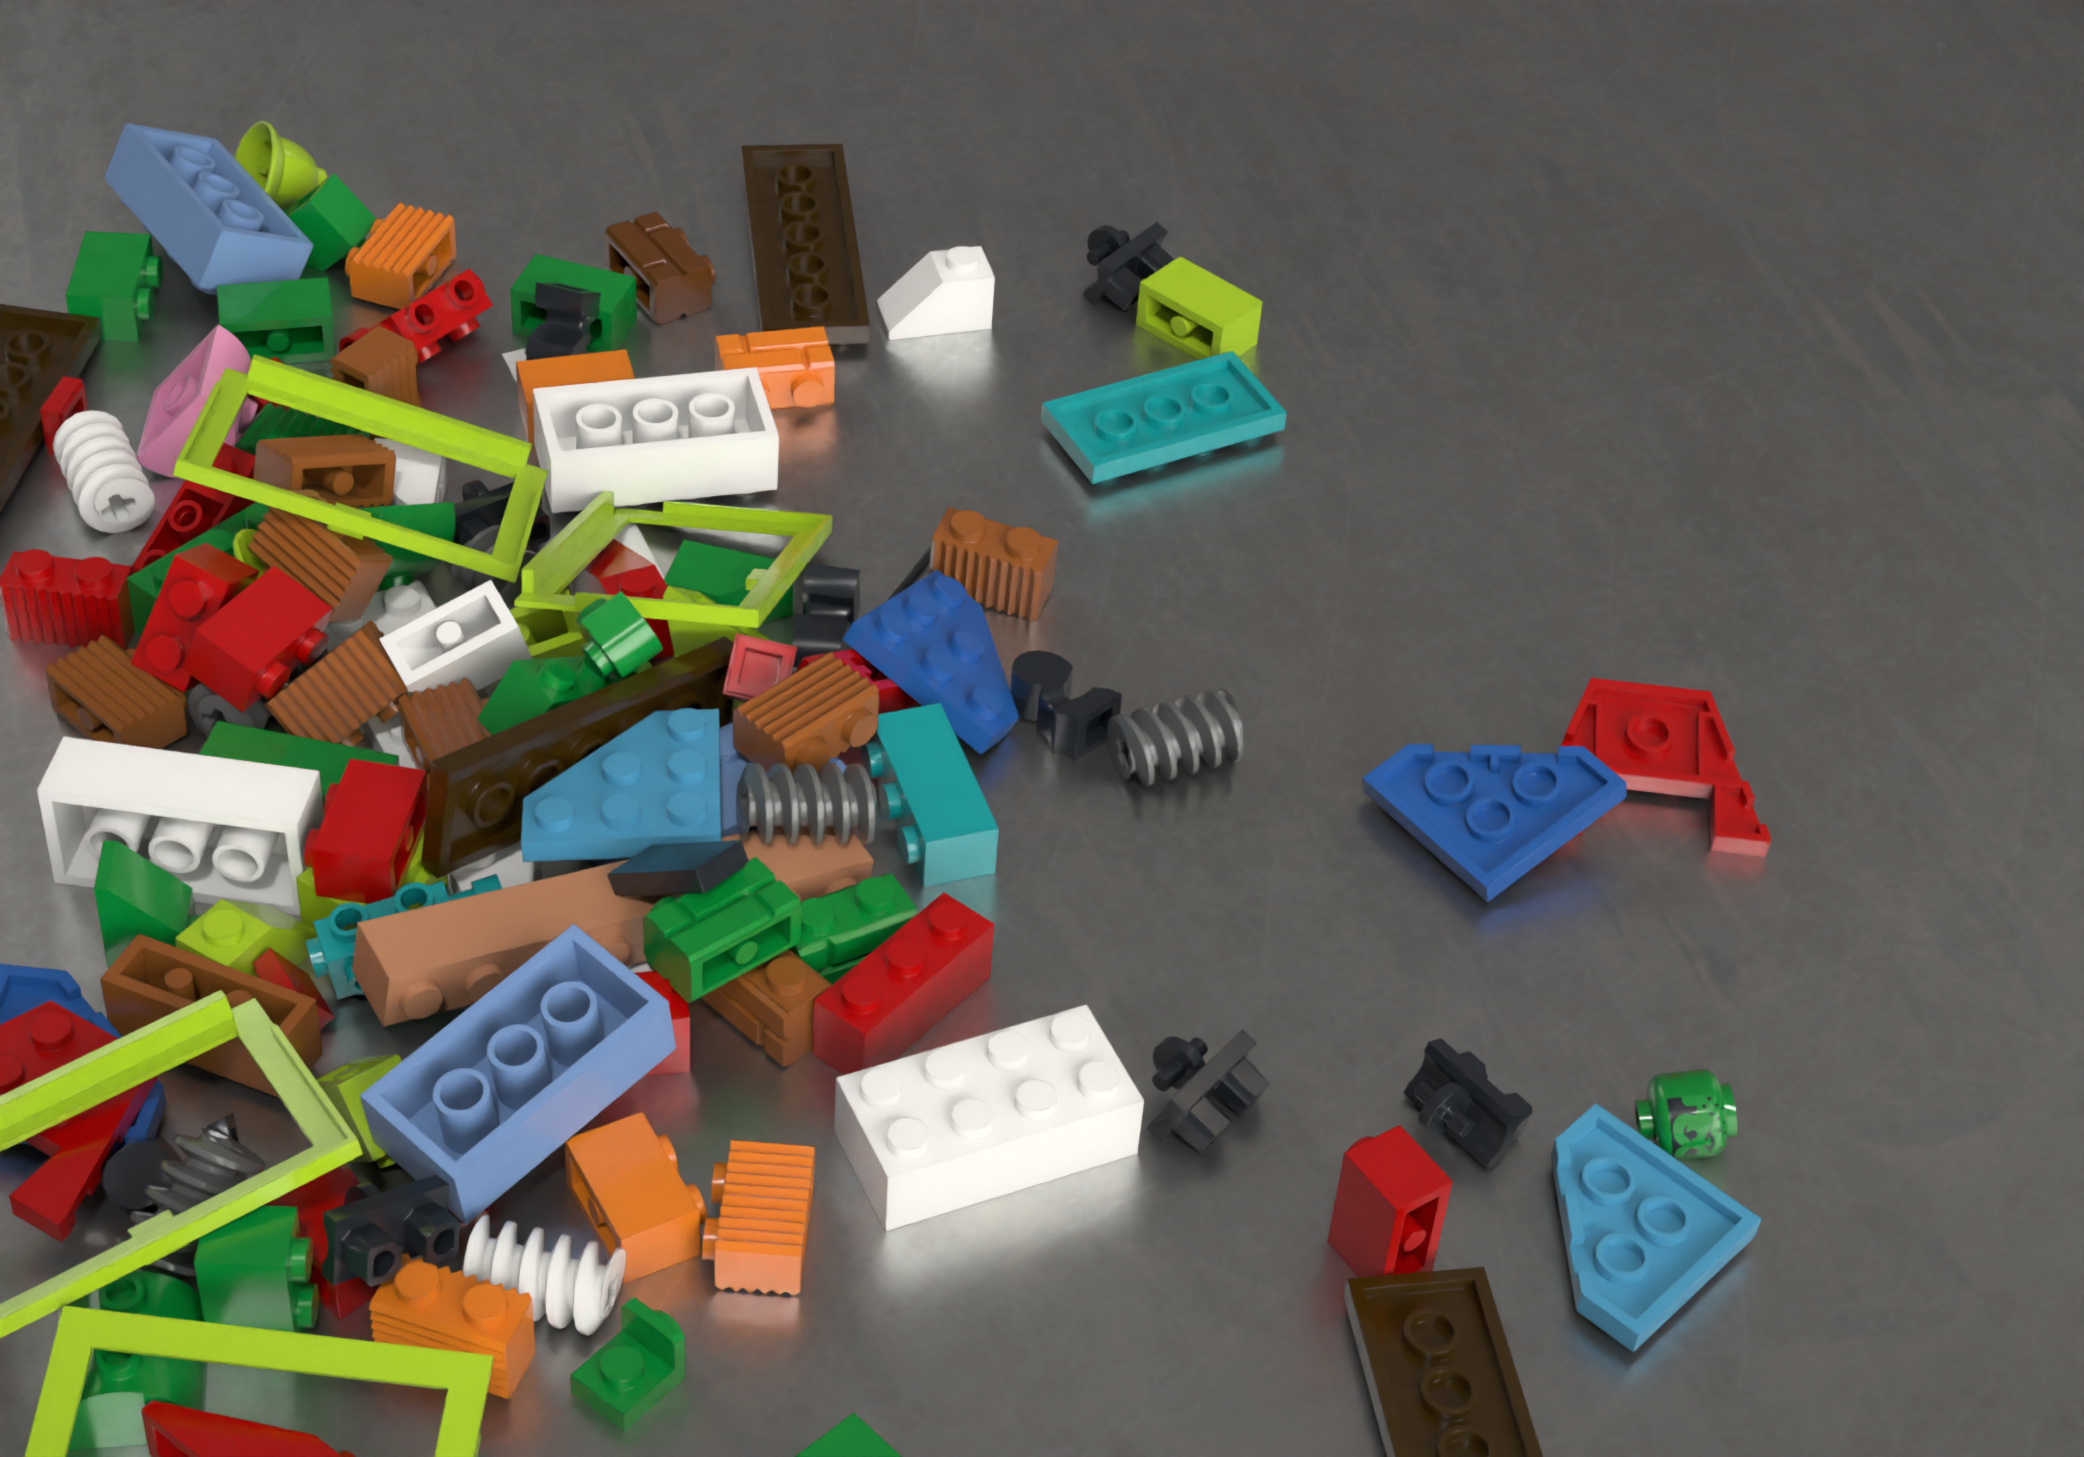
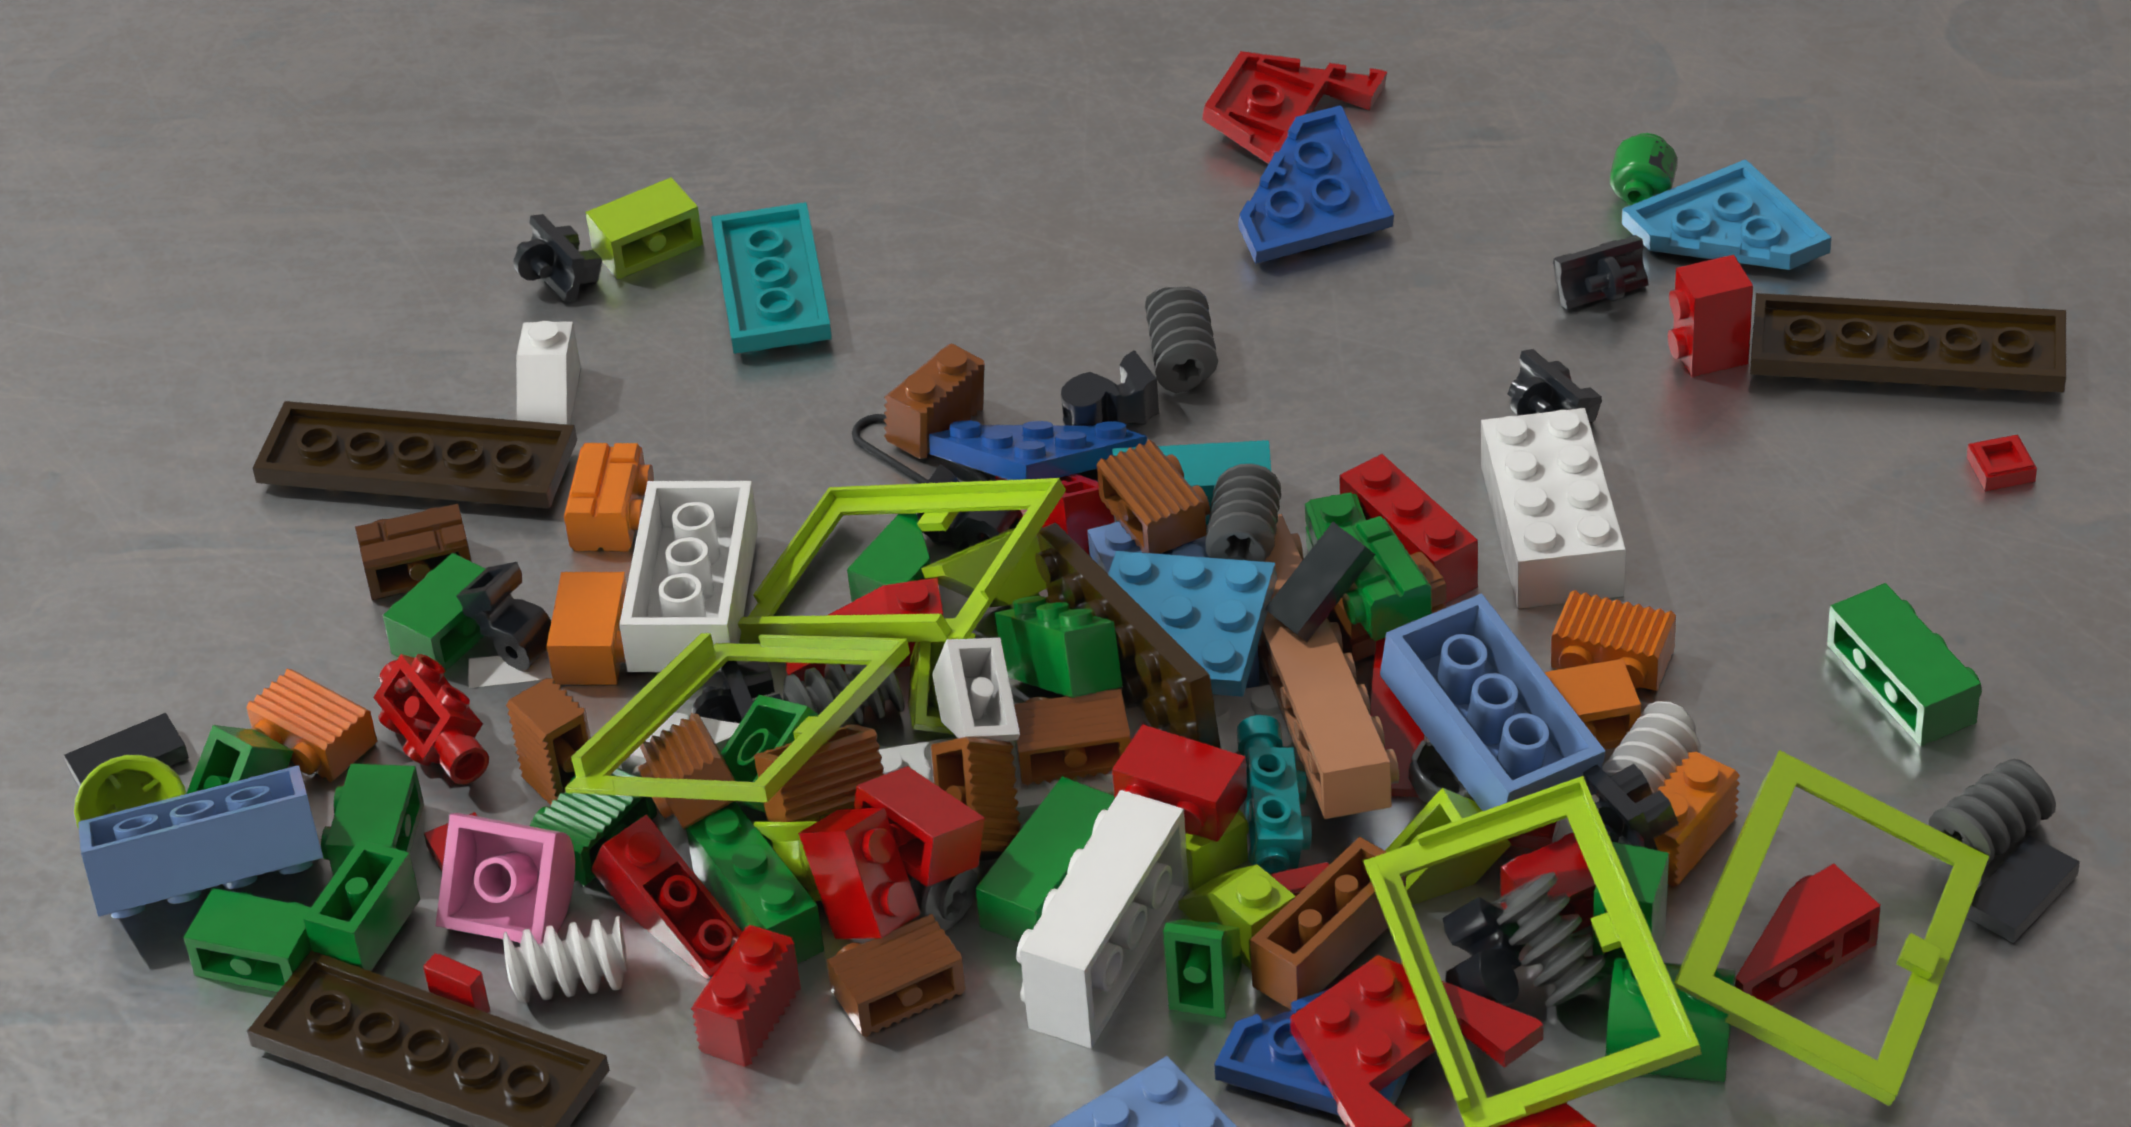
camera: 65 degrees left, 0 degrees up
green bracket [570,1297,685,1433] -> none
green plate [576,591,663,680] -> none
red tile [721,633,797,702] -> none
none -> black tile [64,712,189,788]
none -> green brick [303,839,421,971]

